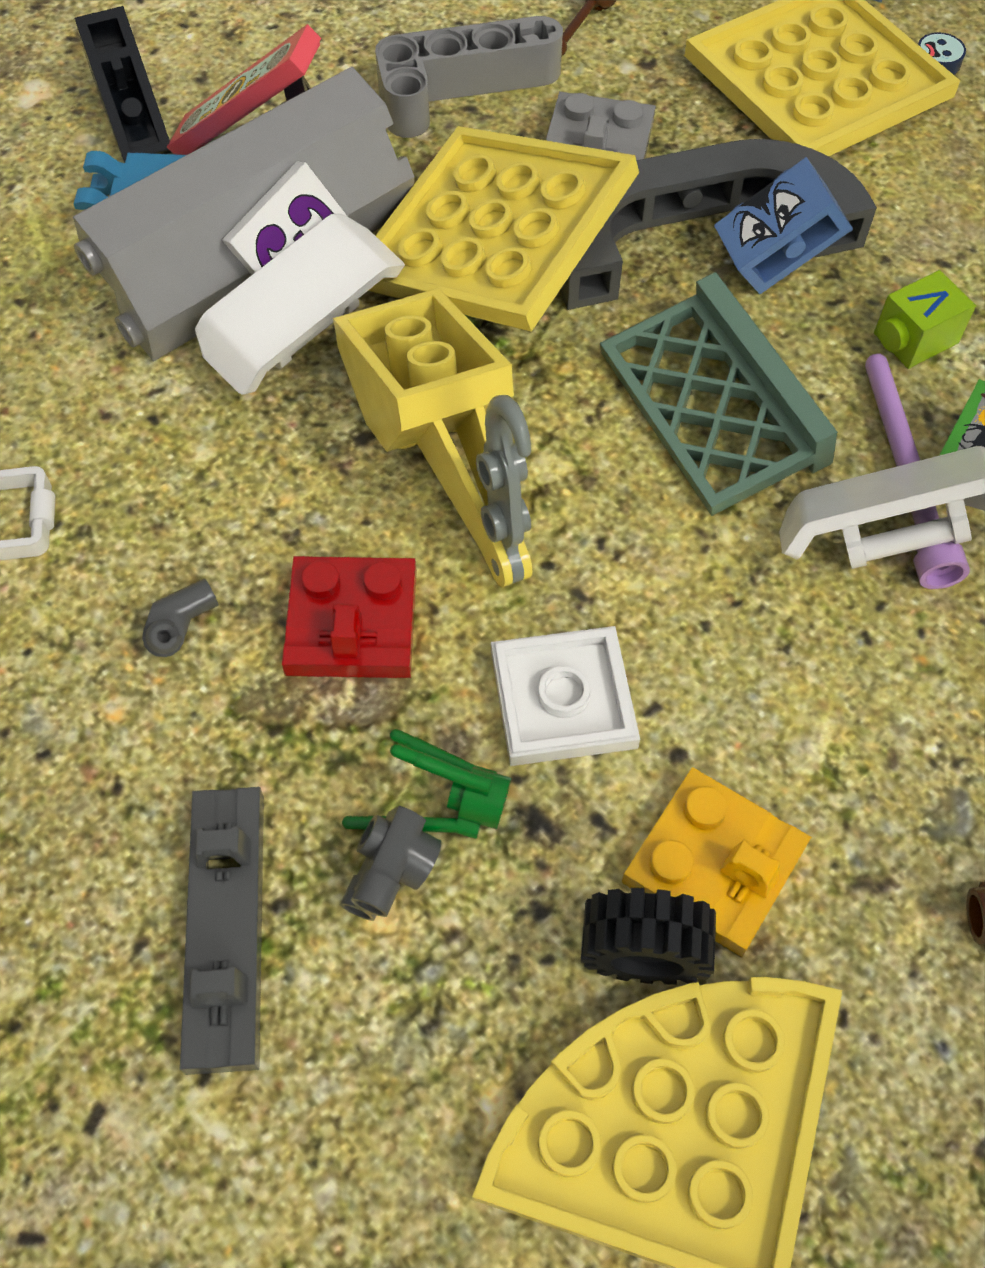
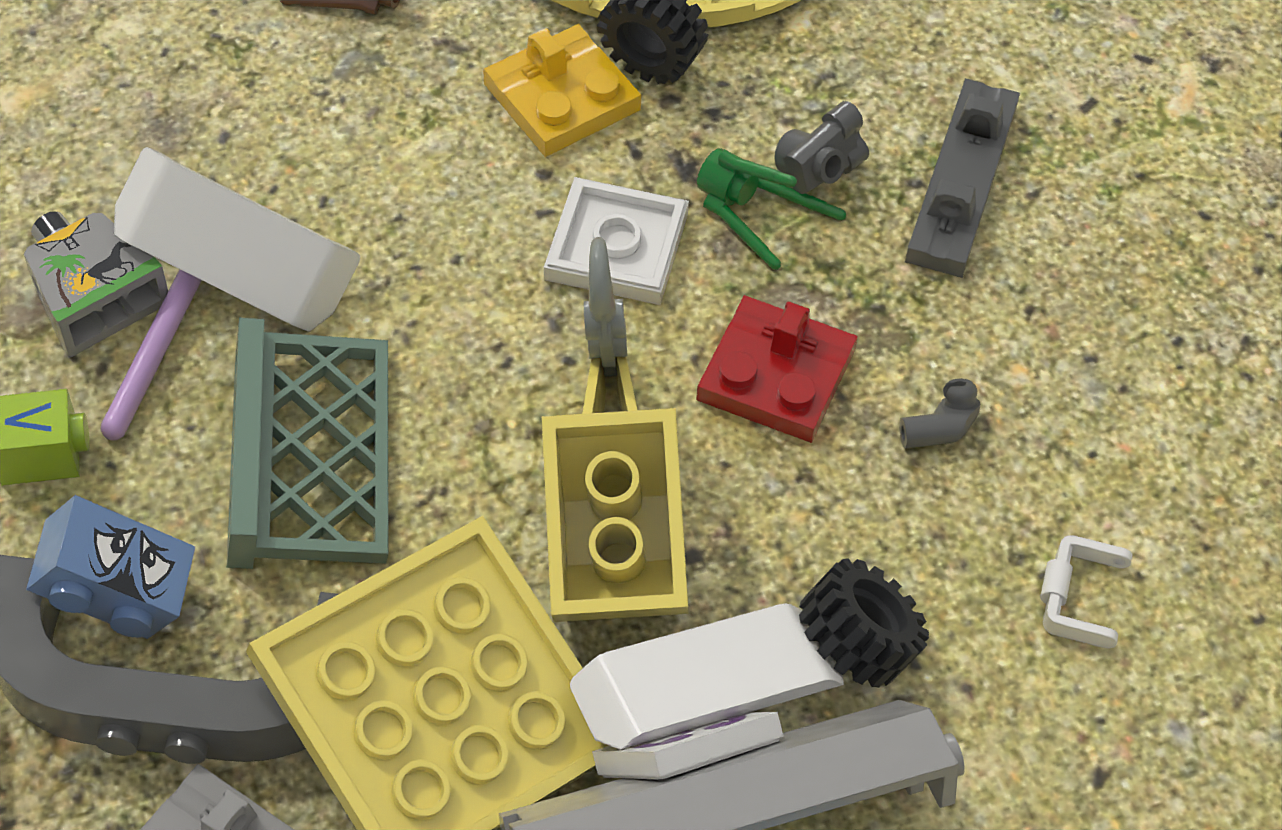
camera: 160 degrees left, 5 degrees down
none -> black tyre [799,558,929,688]

